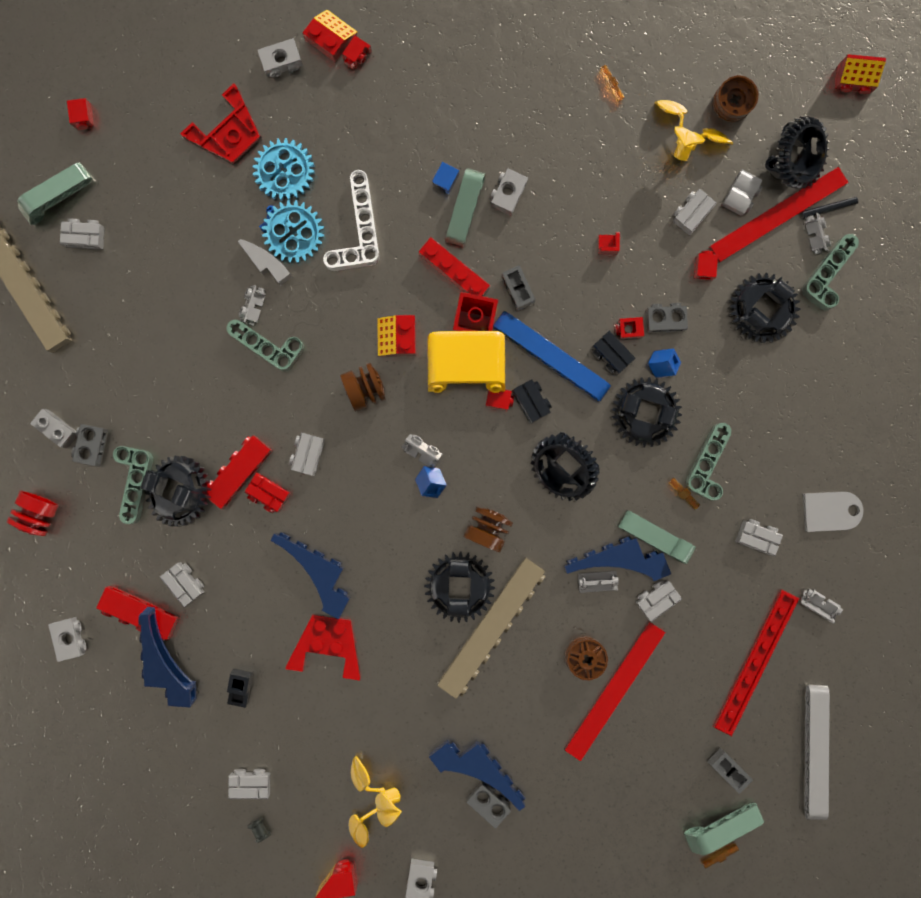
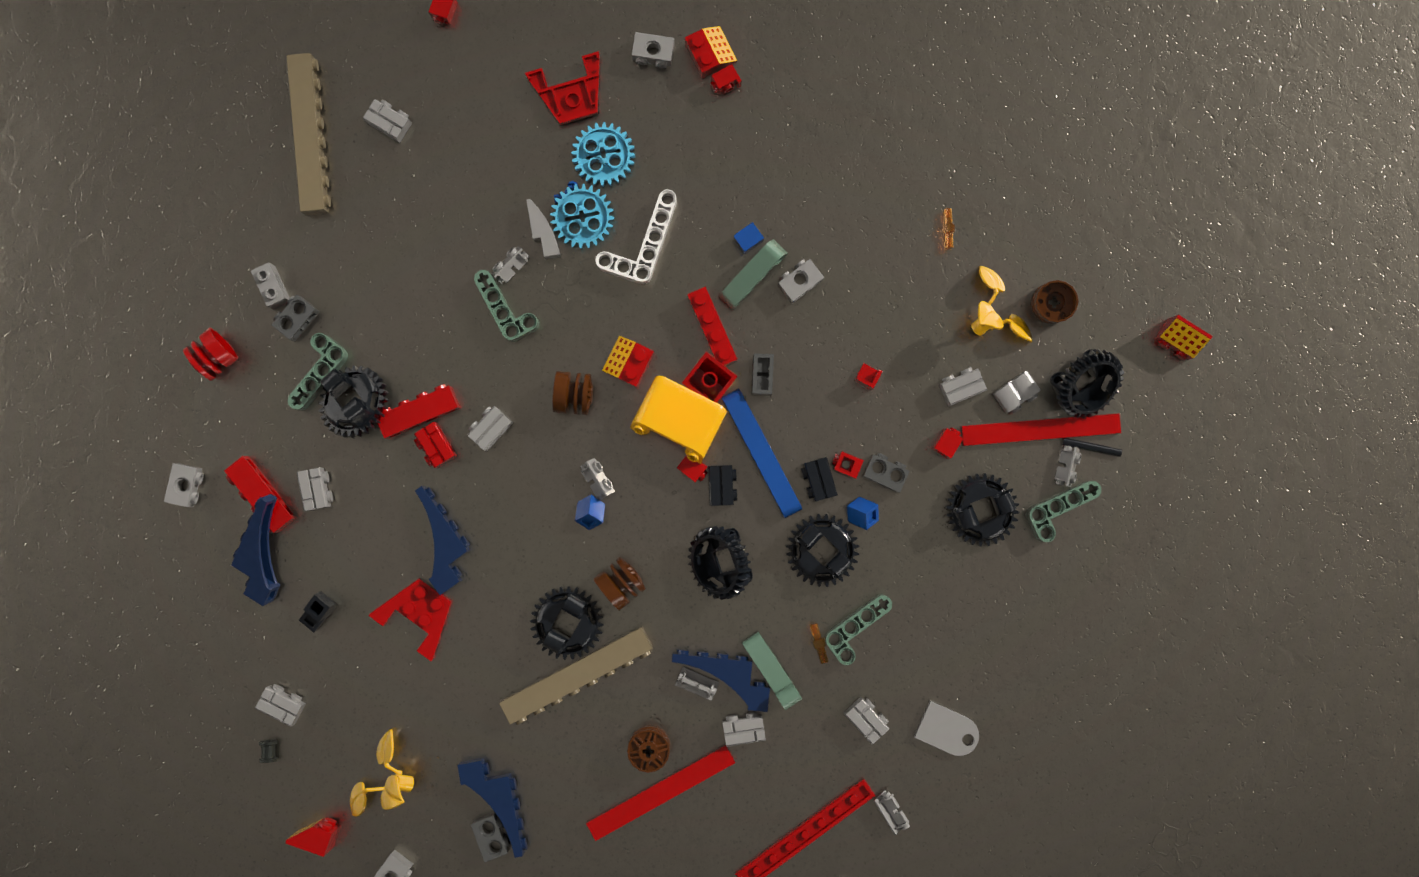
camera: 30 degrees right, 0 degrees up
sand green beam [17,163,92,225] -> none

